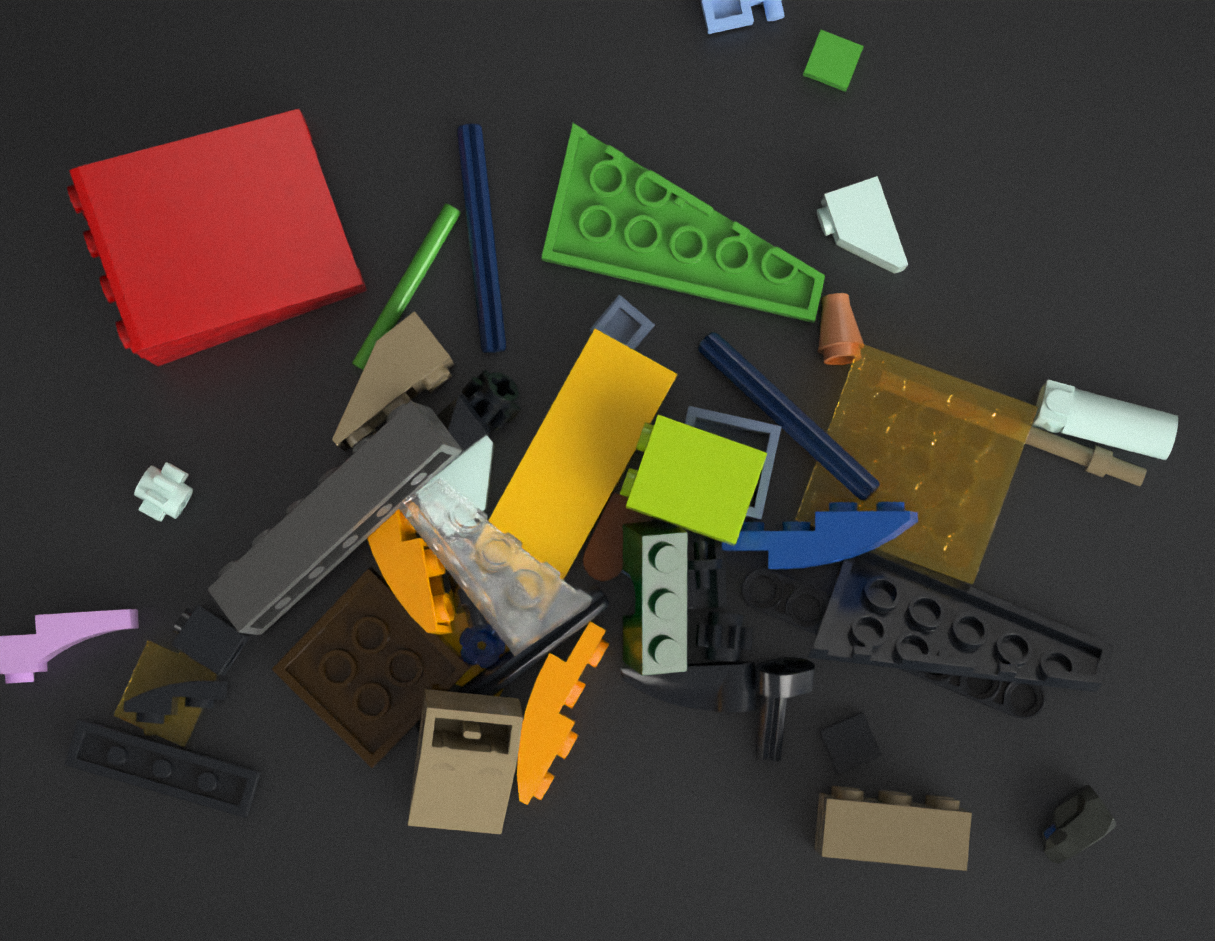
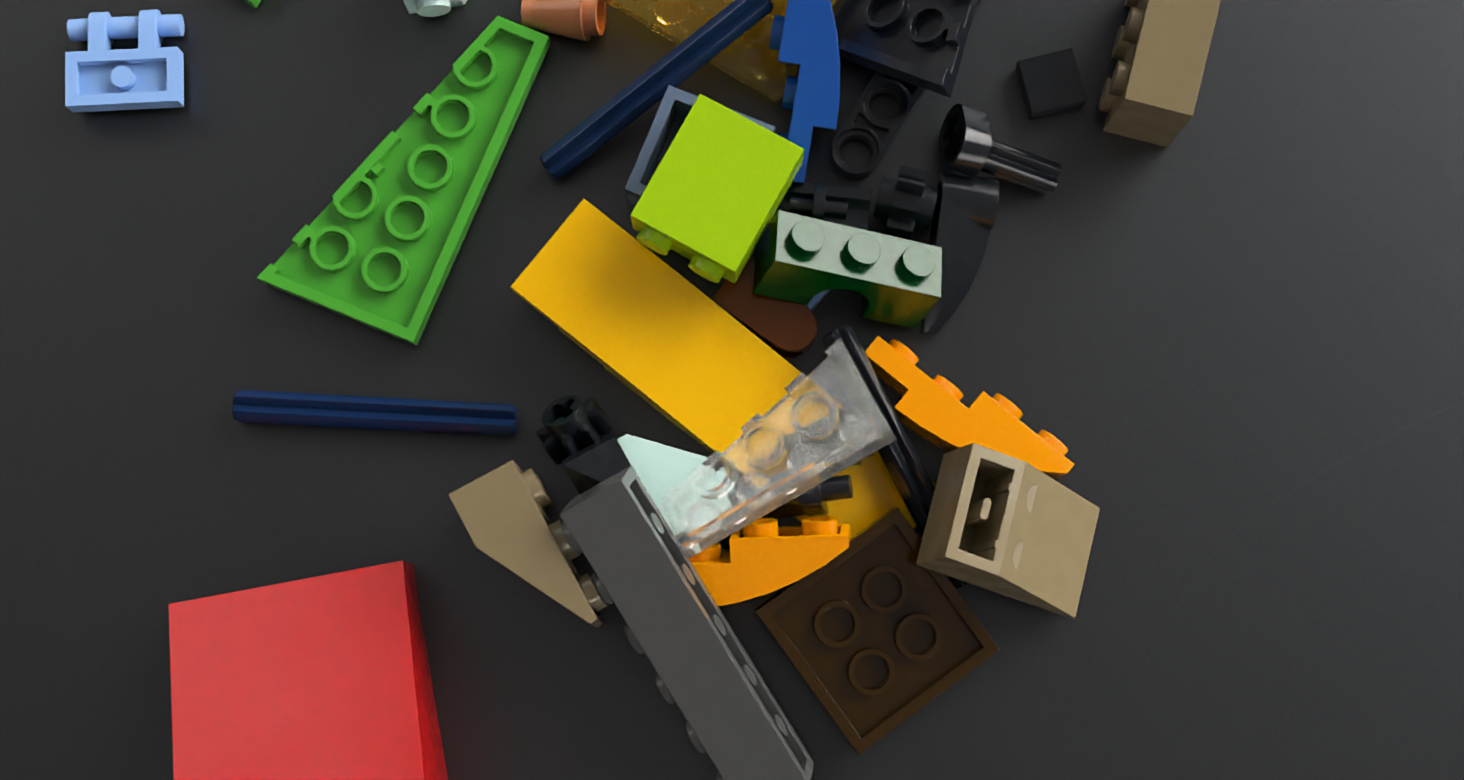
camera: 80 degrees left, 5 degrees down
bright green bar [352,203,461,370] -> none
clear blue plate [459,622,506,668] -> none
sand blue tile [589,295,655,350] -> none

